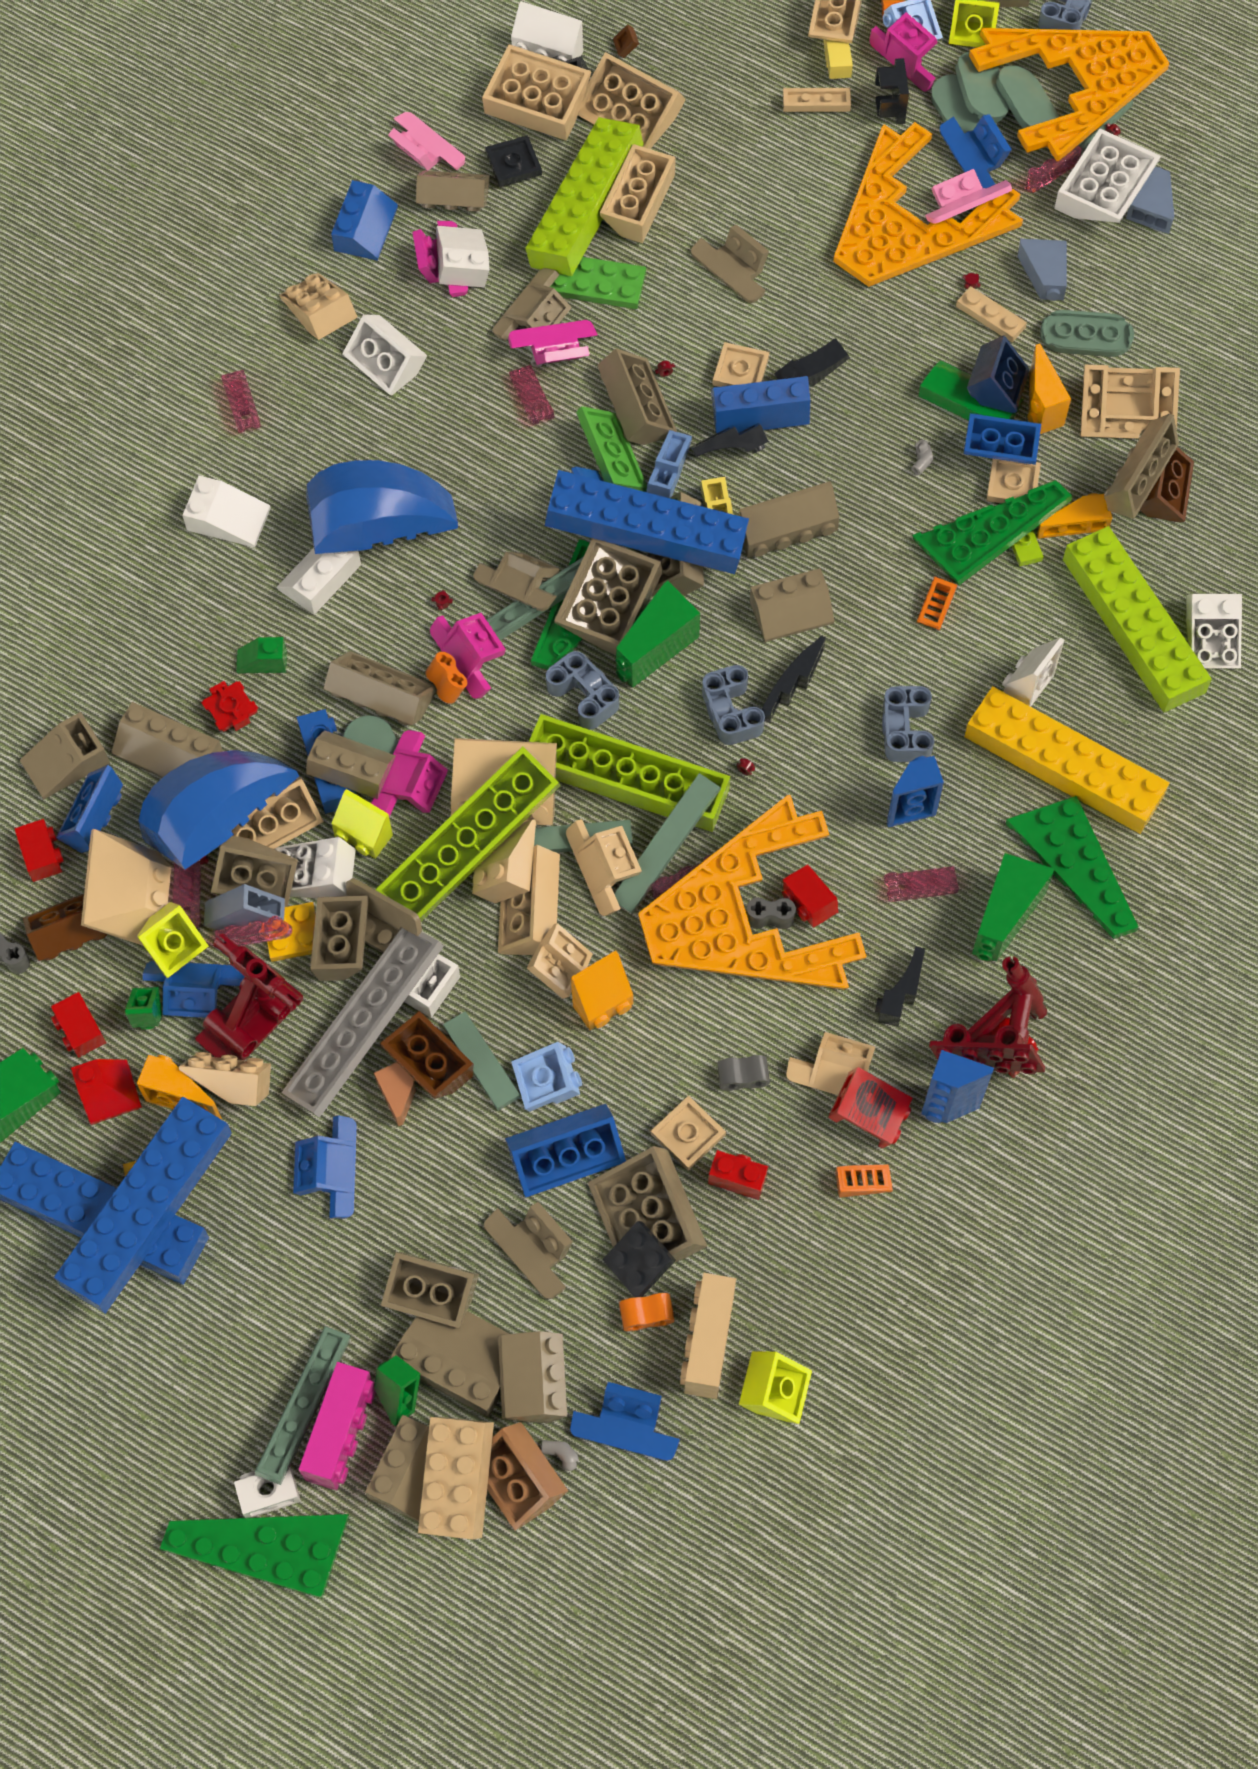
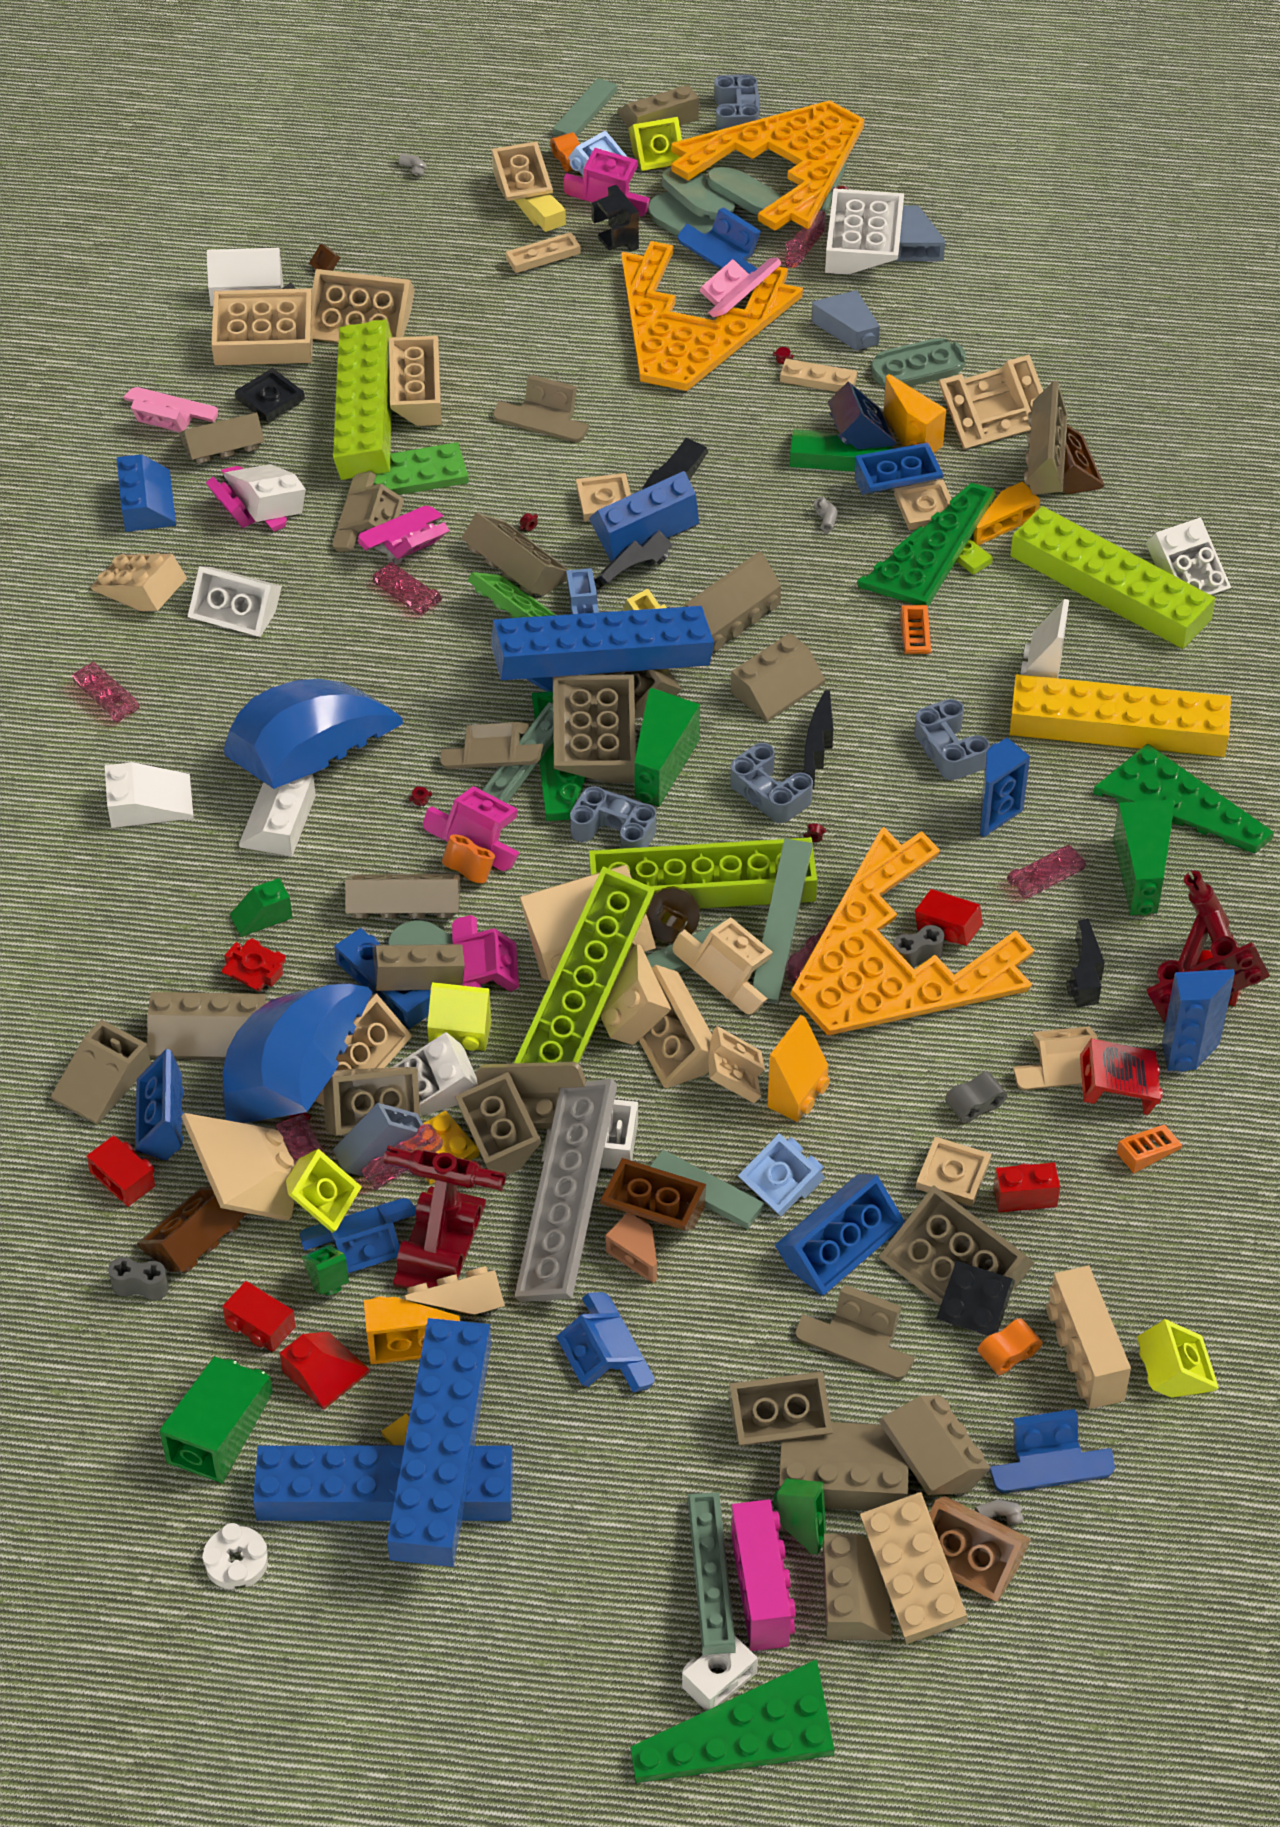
camera: 25 degrees left, 15 degrees down
none -> dark brown tile [646,886,700,943]

